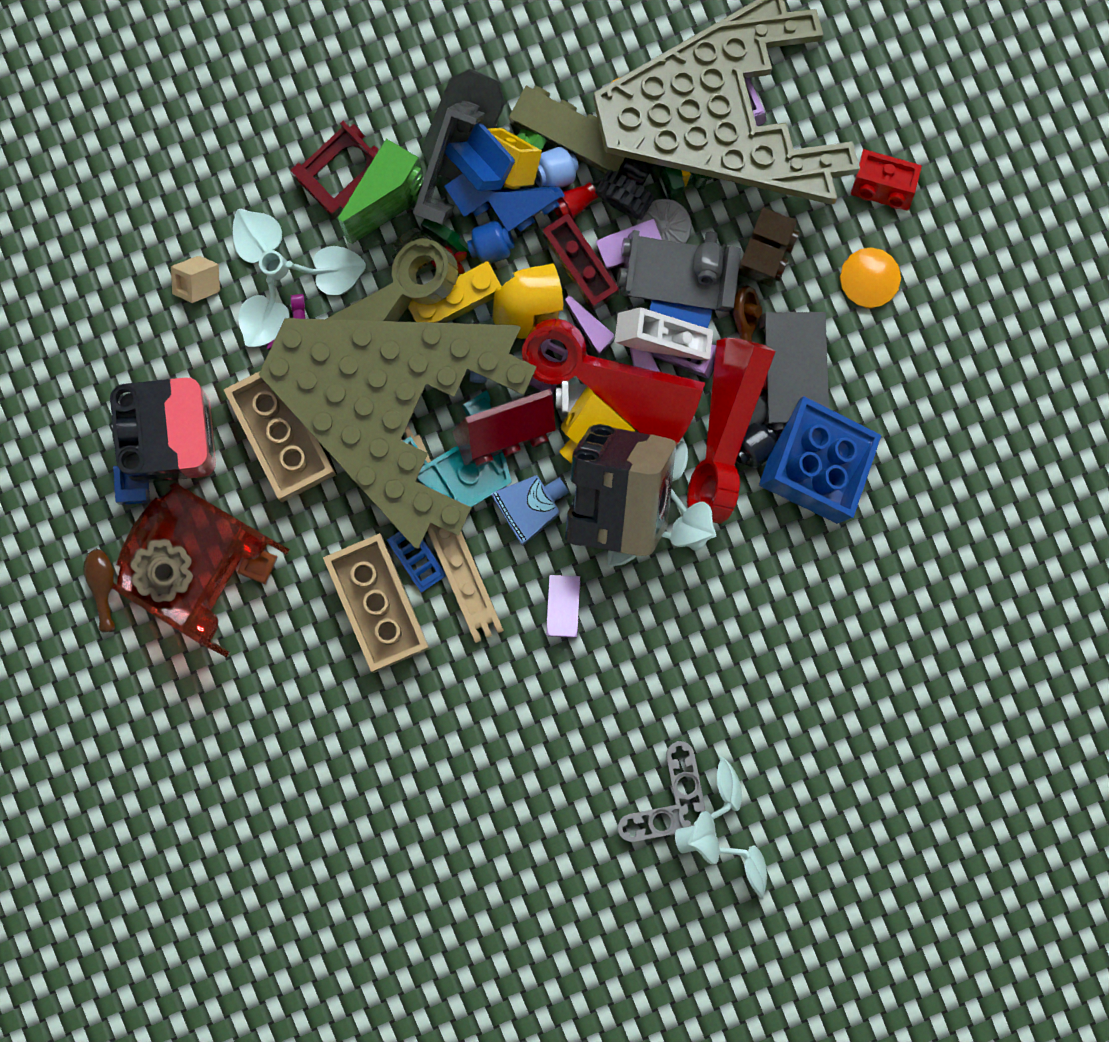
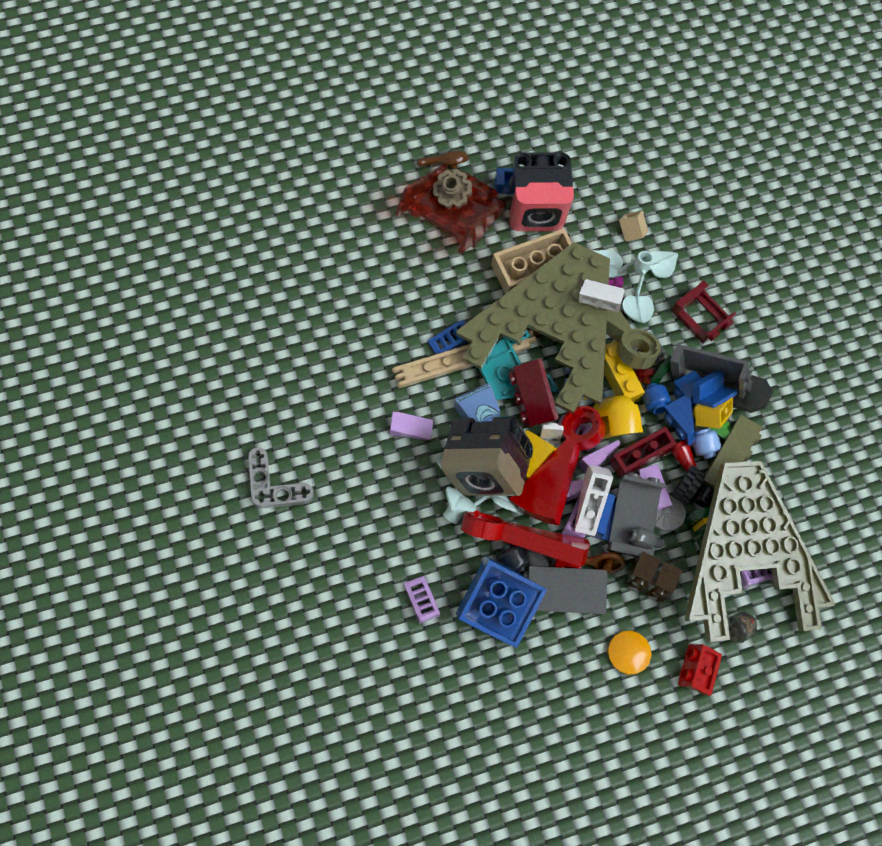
camera: 80 degrees right, 15 degrees down
dark orange tile [237,545,278,585] -> none
tan brick [323,533,430,673] -> none
bright green slope [338,138,424,244] -> none
light aqua plant [675,757,767,899] -> none
none -> lavender slope [404,576,440,624]
none -> white panel [579,279,624,312]
none -> clear smoke head [727,611,757,644]

